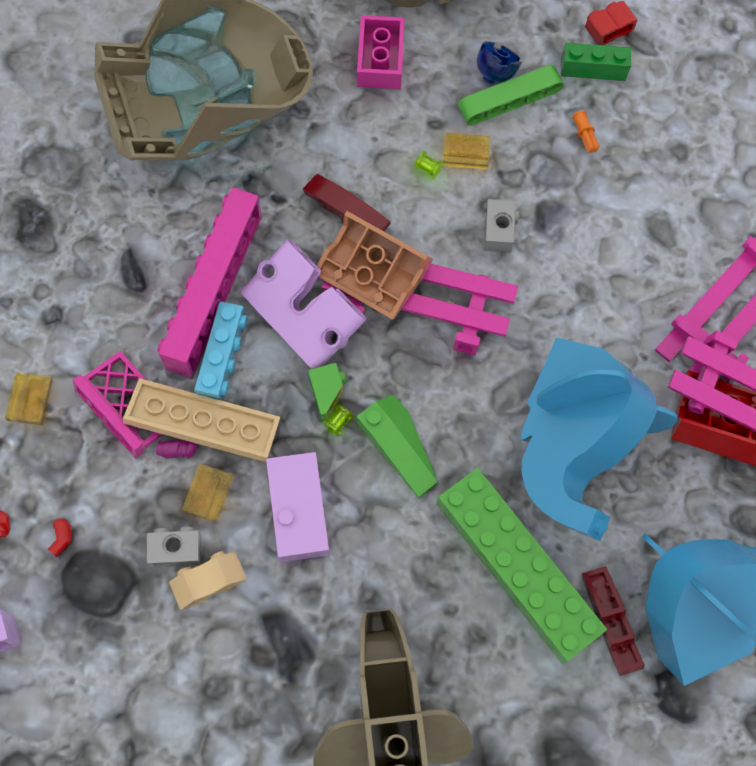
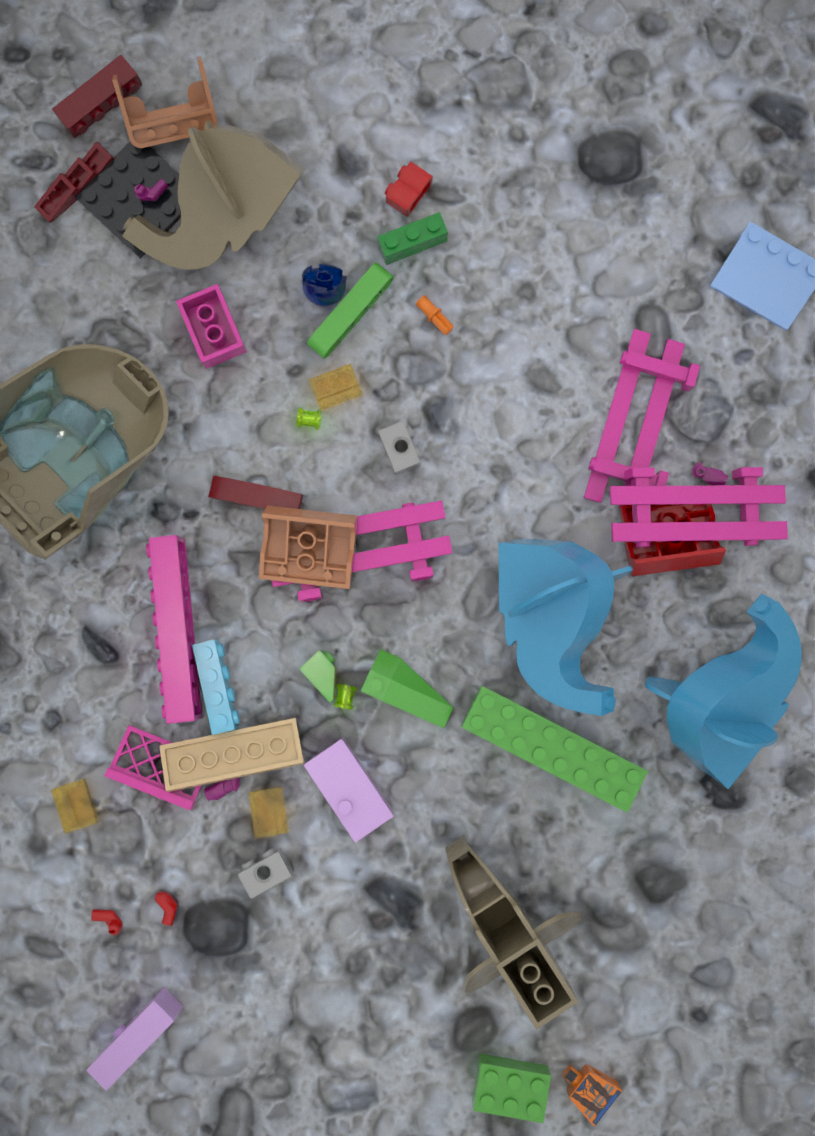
camera: 20 degrees left, 15 degrees up
tan brick [169,551,247,610] -> none
lavender connector [240,239,367,369] -> none
dark red slope [582,566,645,676] -> none

